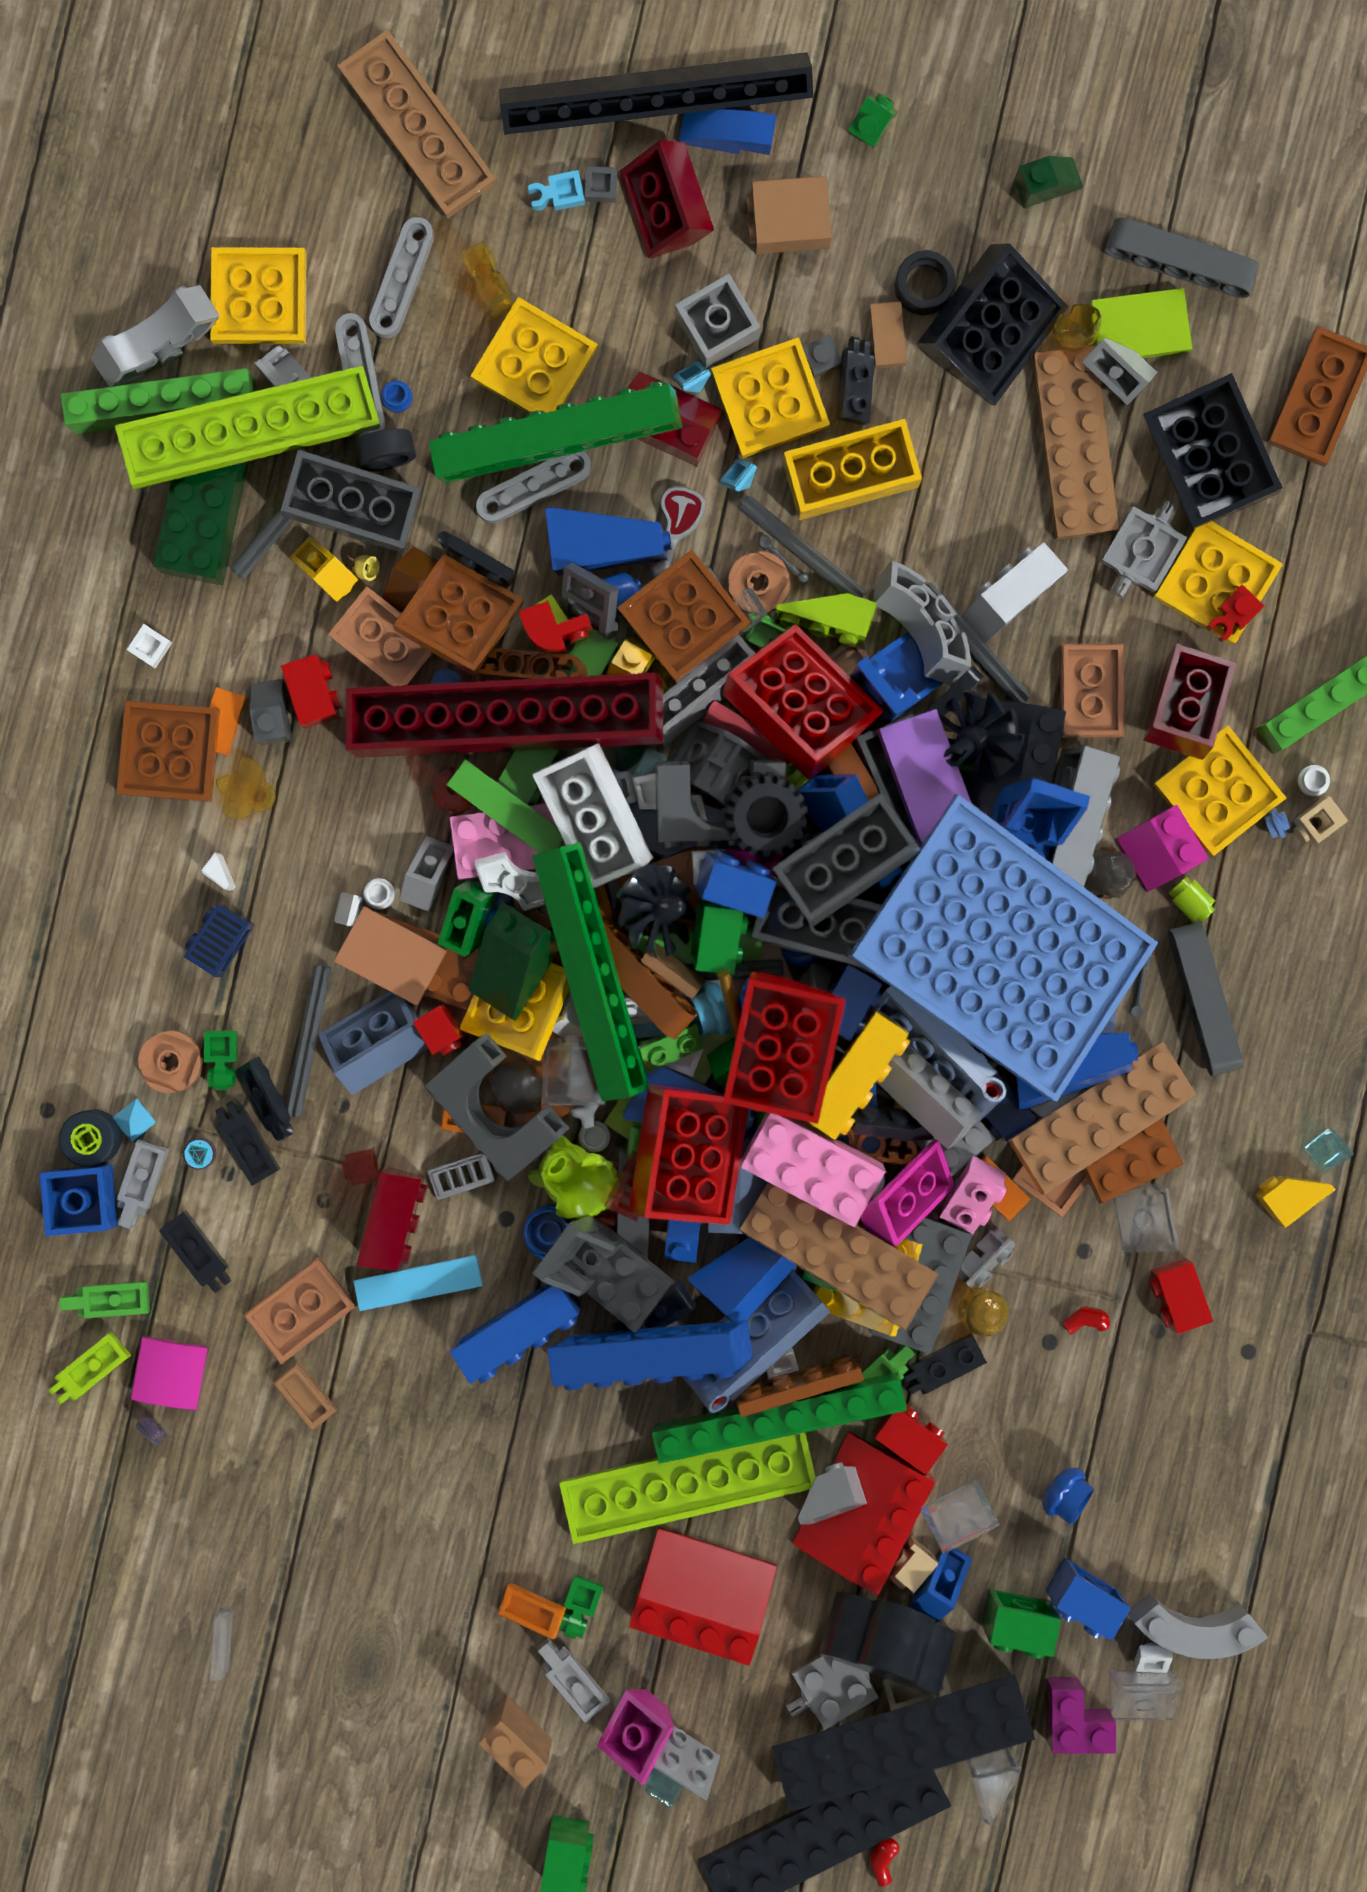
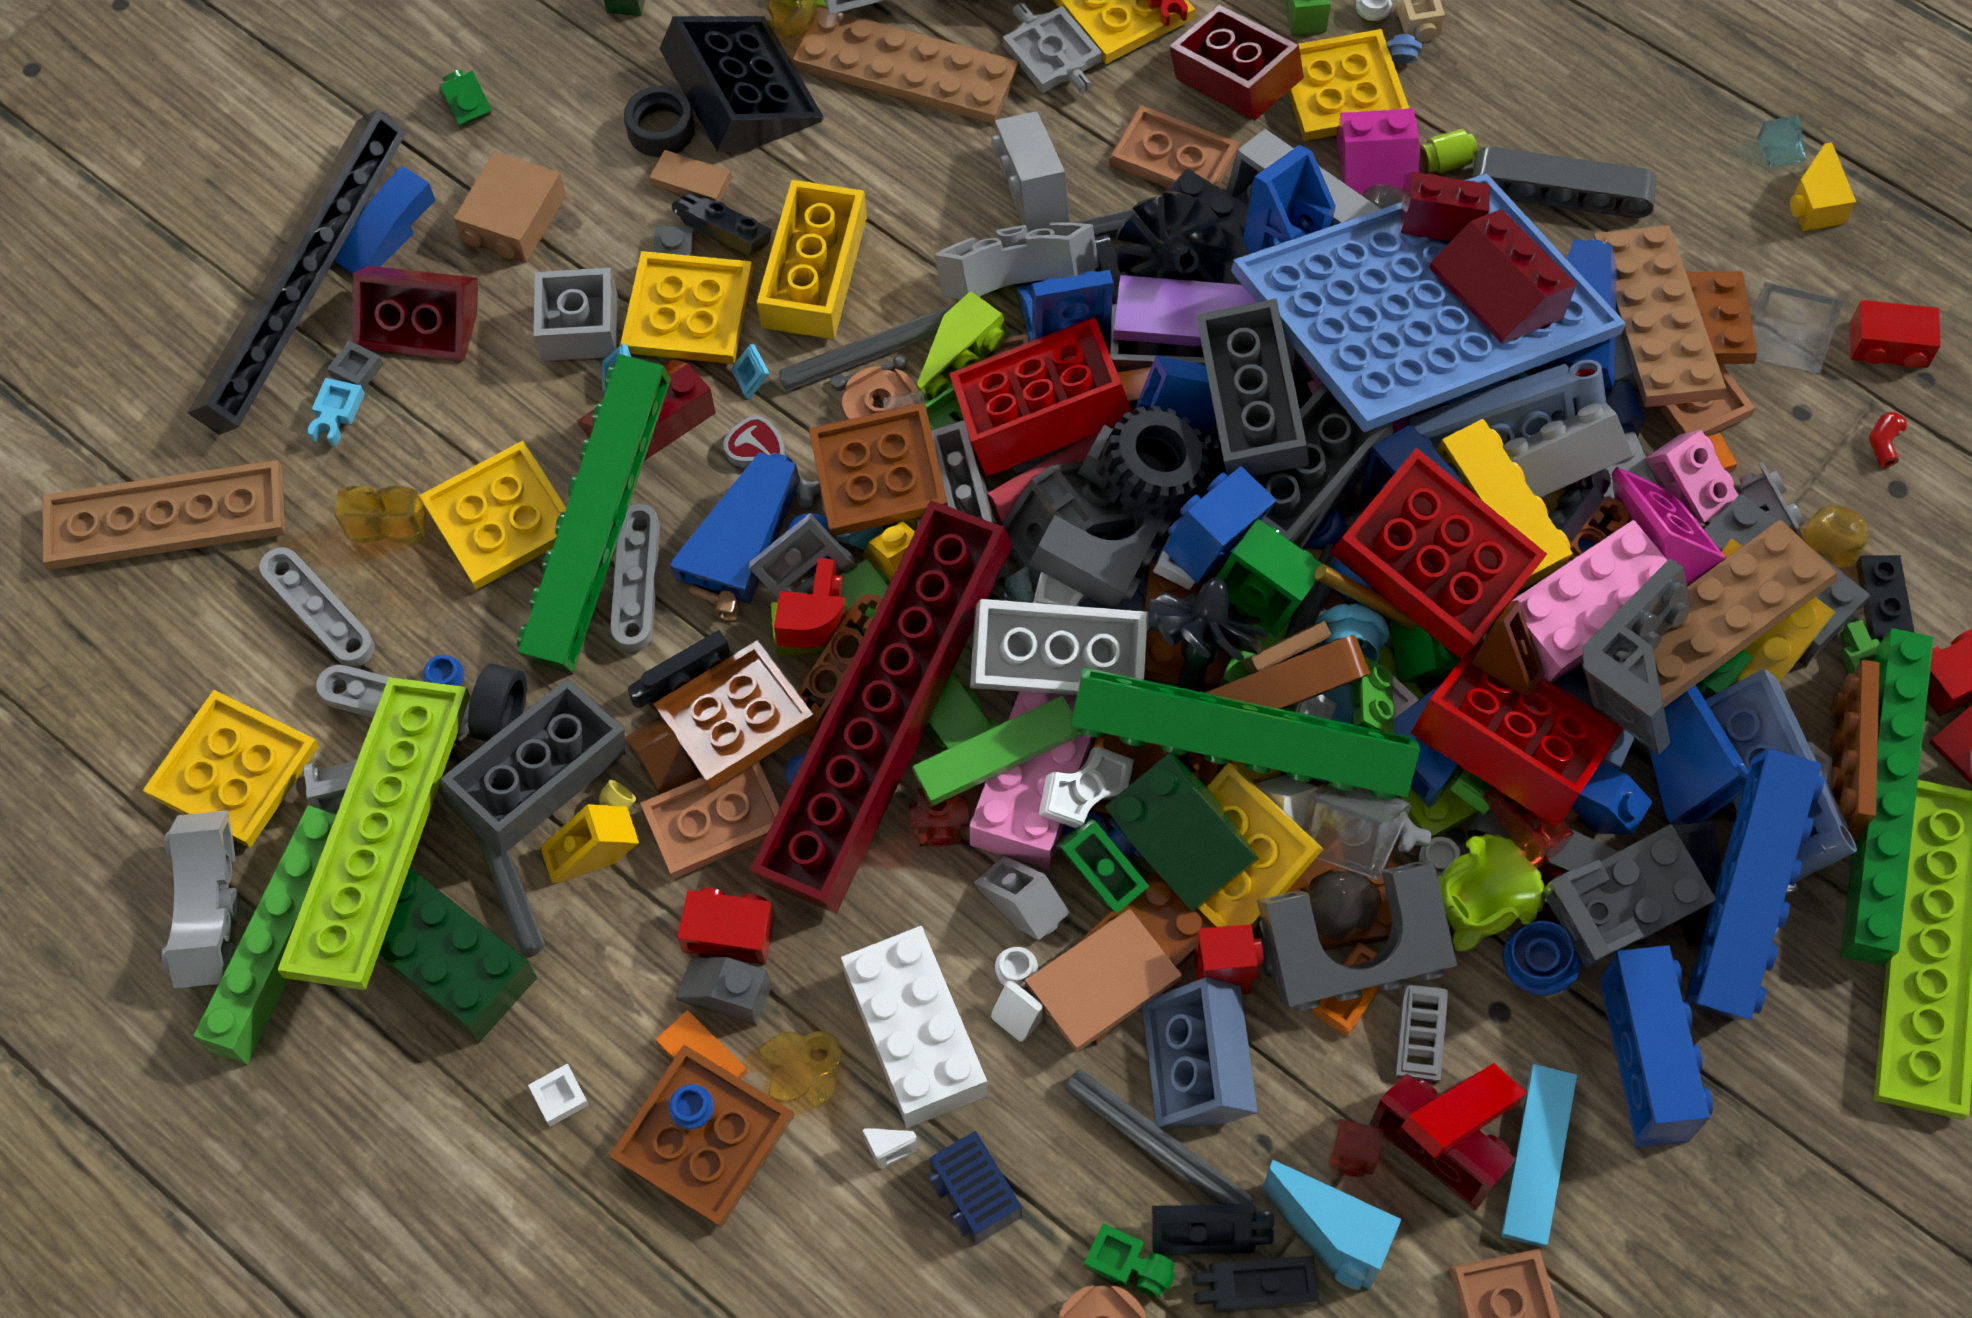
camera: 65 degrees left, 25 degrees down
none -> blue plate [669,1084,714,1130]
none -> medium nougat hand [689,585,740,622]
none -> white brick [841,925,988,1128]
none -> medium azure slope [1262,1160,1401,1290]
none -> dark red slope [1401,172,1490,241]
none -> red tile [1401,1063,1527,1158]
none -> dark red slope [1429,209,1577,344]
none -> reddish brown slope [1471,600,1545,695]
none -> dark grey bracket [1583,558,1690,755]

